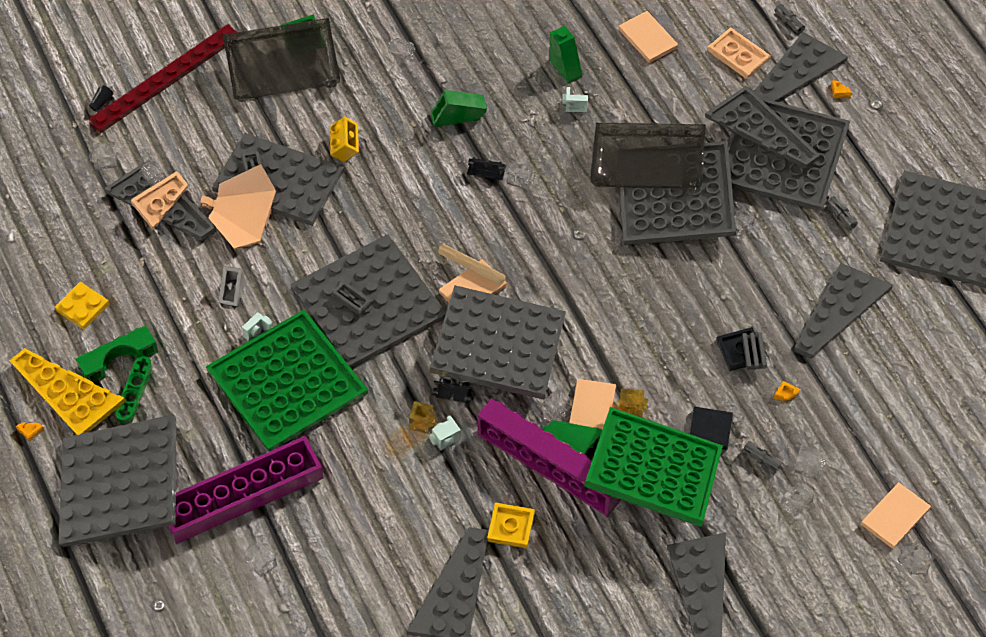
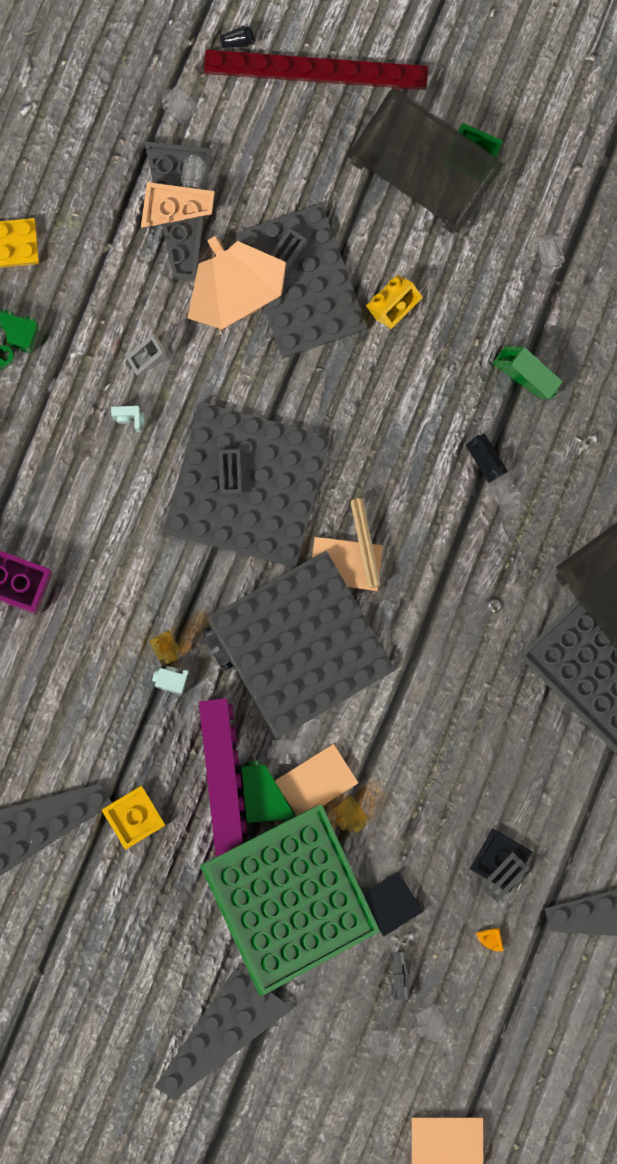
camera: 45 degrees right, 25 degrees up
green plate [206,309,368,452] -> none

